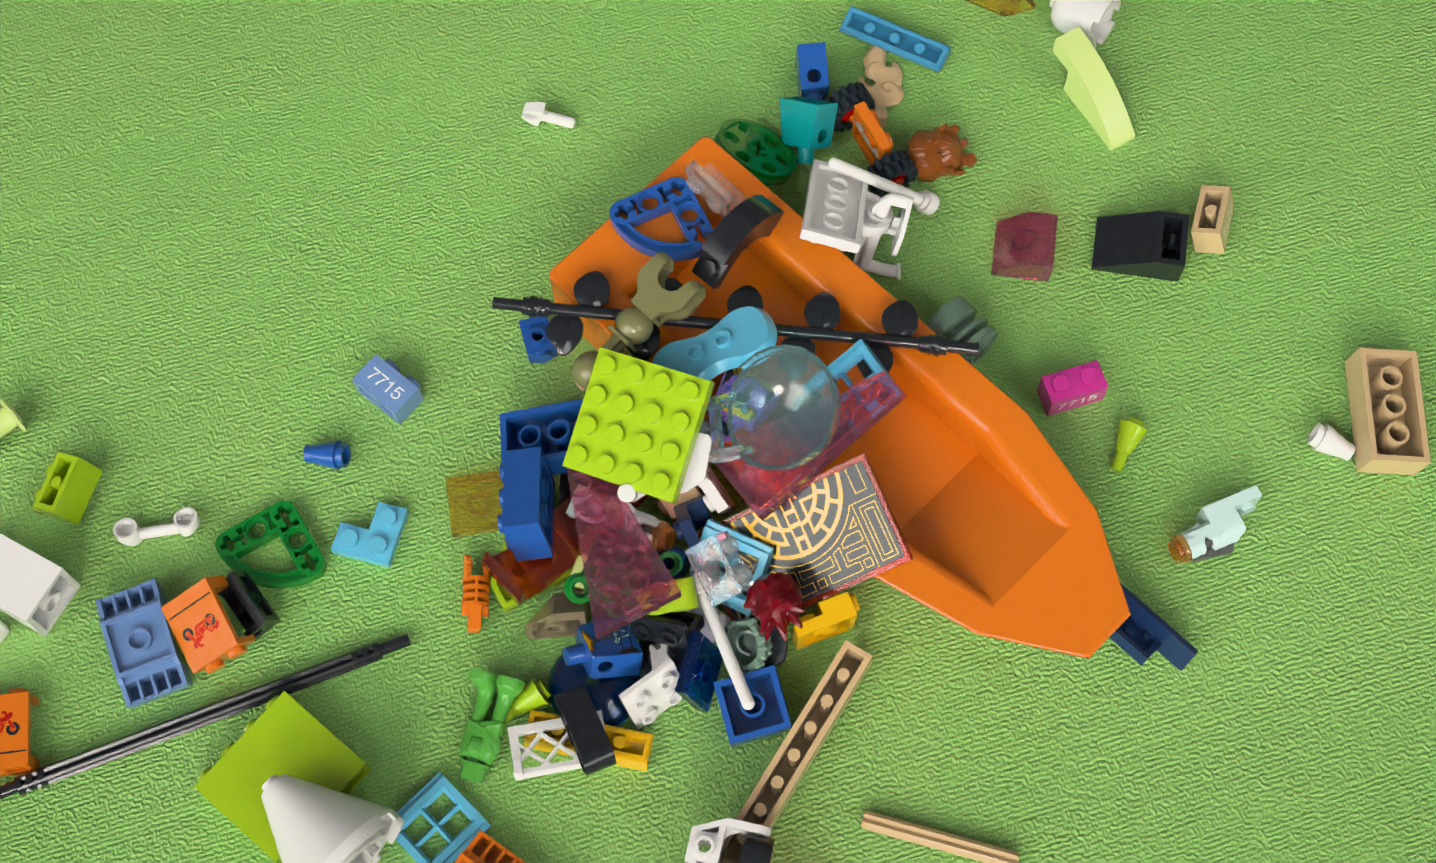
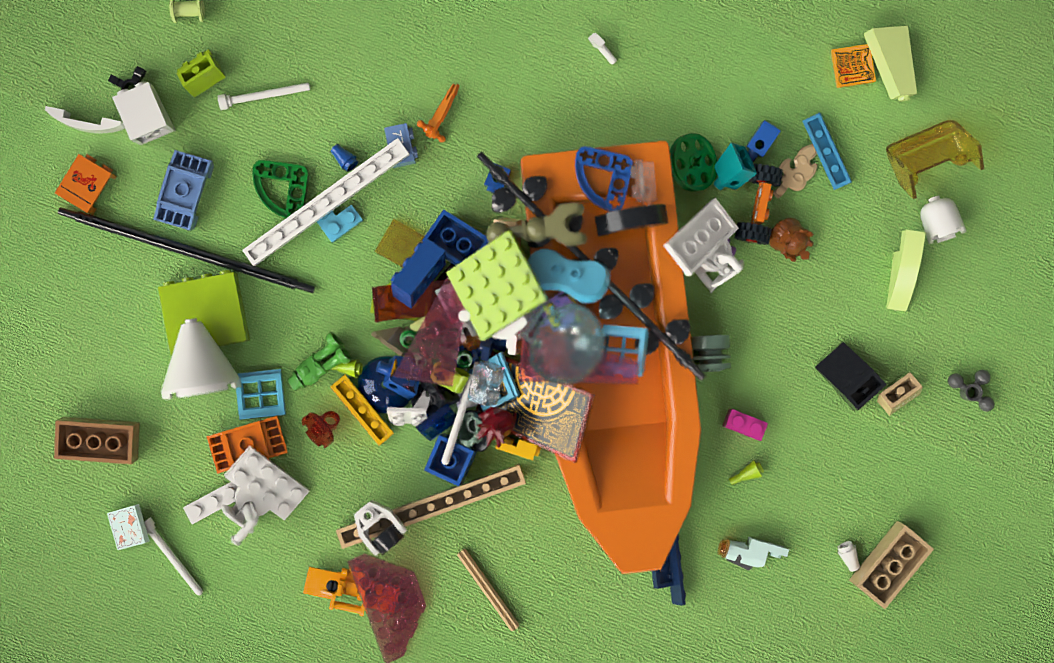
camera: 35 degrees right, 20 degrees up
white bar [113,507,200,546] -> none
orange panel [161,575,256,674] -> none
black hinge [217,571,280,640] -> none
orange hinge [461,555,491,633] -> none
white window [507,710,605,781] -> none
black beam [554,684,617,776] -> none
white piece [828,157,940,215] -> none
clear pink slope [991,212,1058,282] -> none
none -> white piece [218,83,310,110]
none -> white plate [243,138,410,266]
none -> clear red tile [302,411,340,448]
none -> orange piece [417,84,460,143]
none -> dark grey piece [948,369,995,412]

